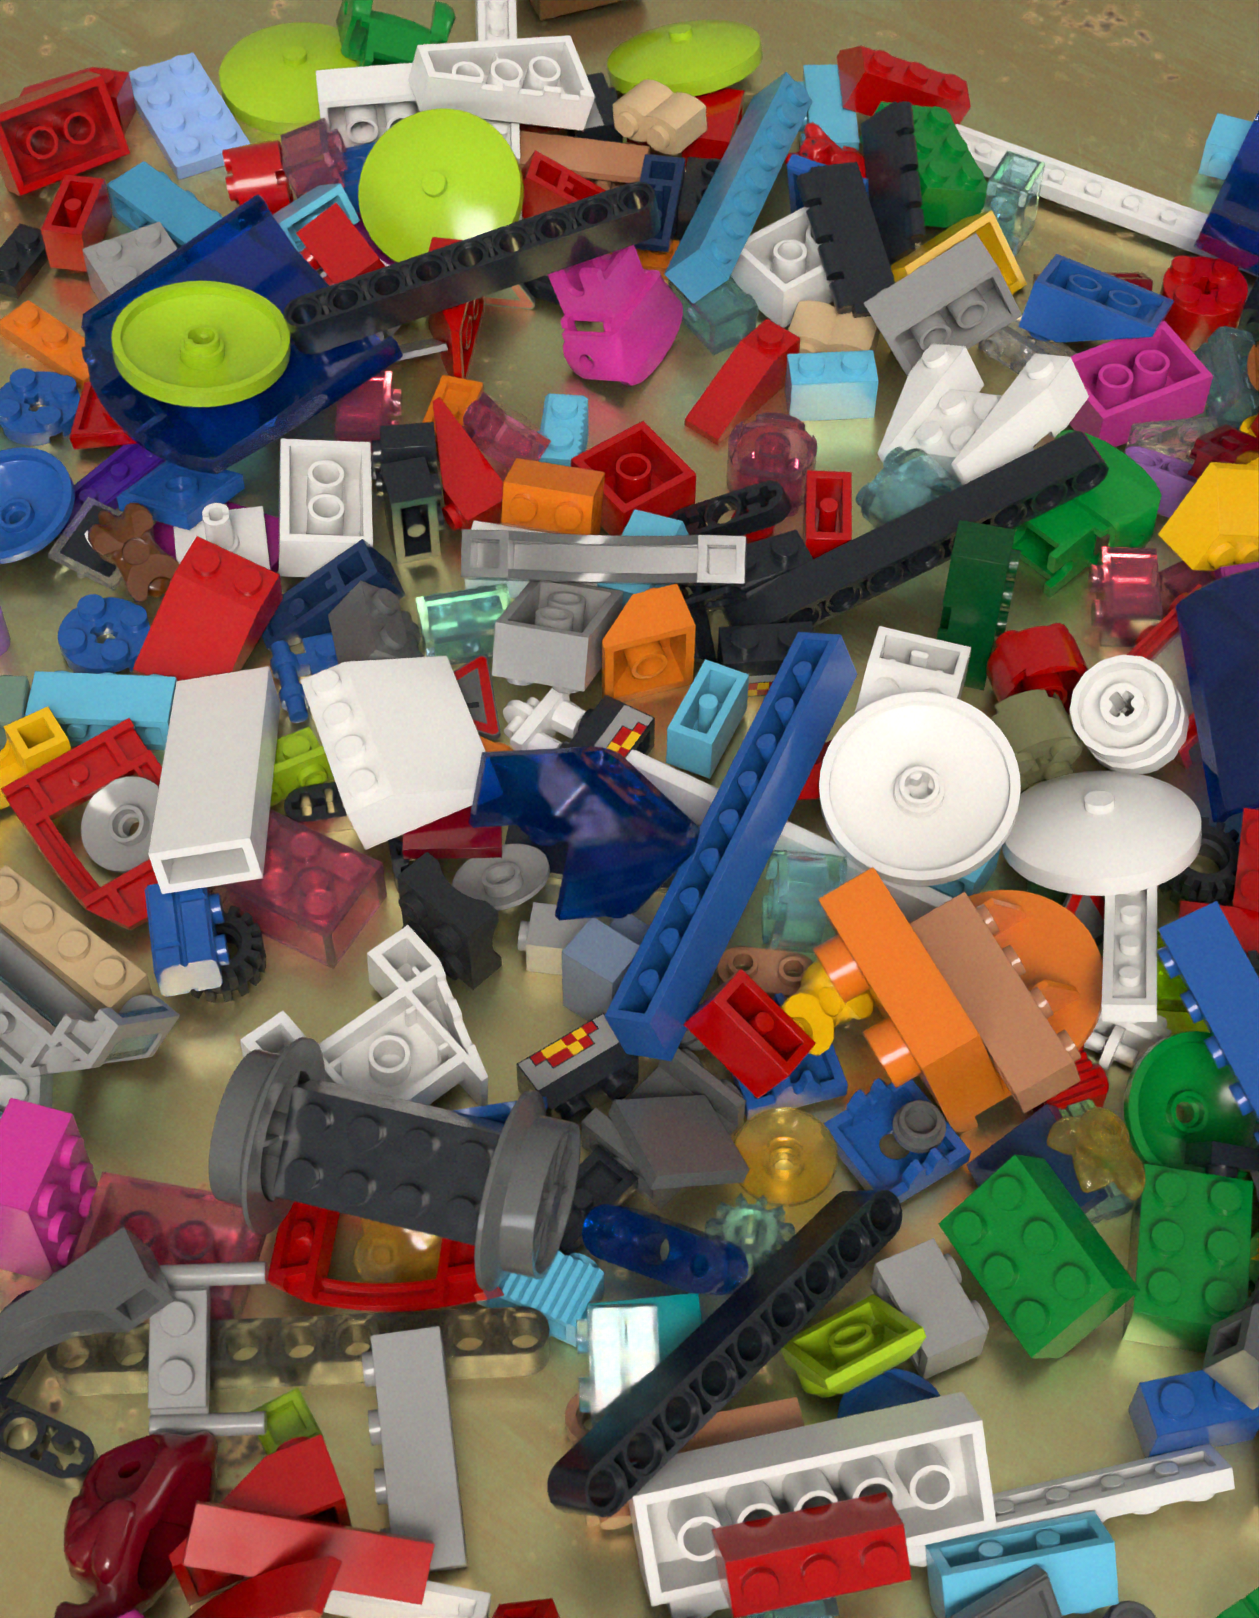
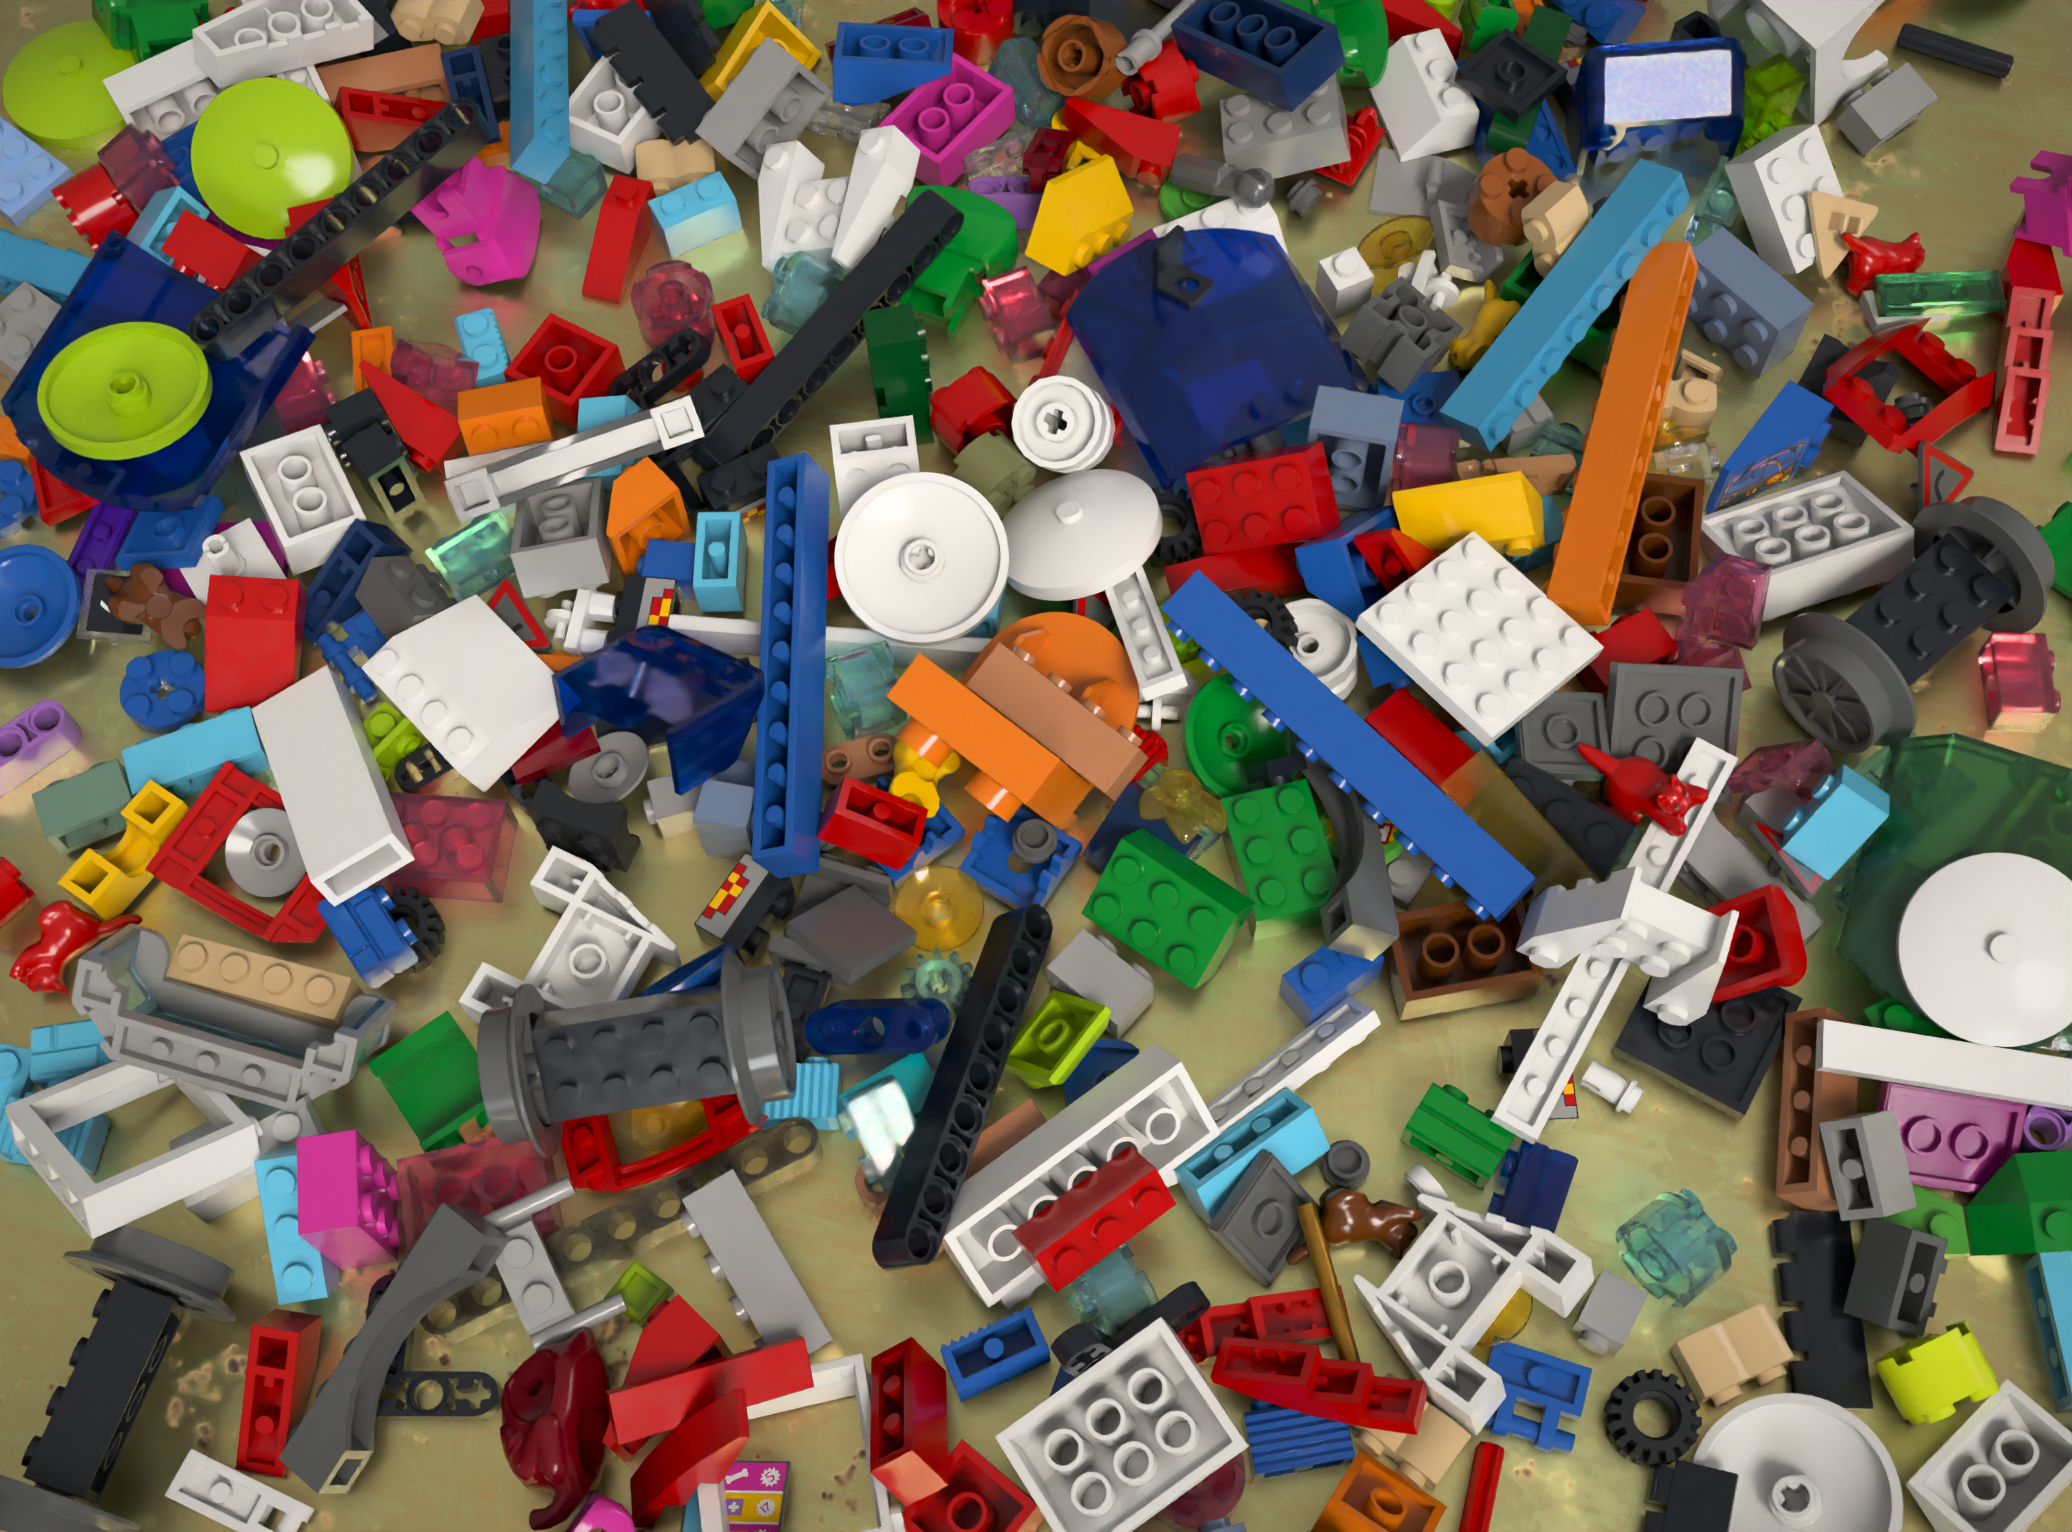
camera: 20 degrees left, 10 degrees up
none -> green panel [367,1010,493,1164]
none -> blue brick [637,539,697,601]

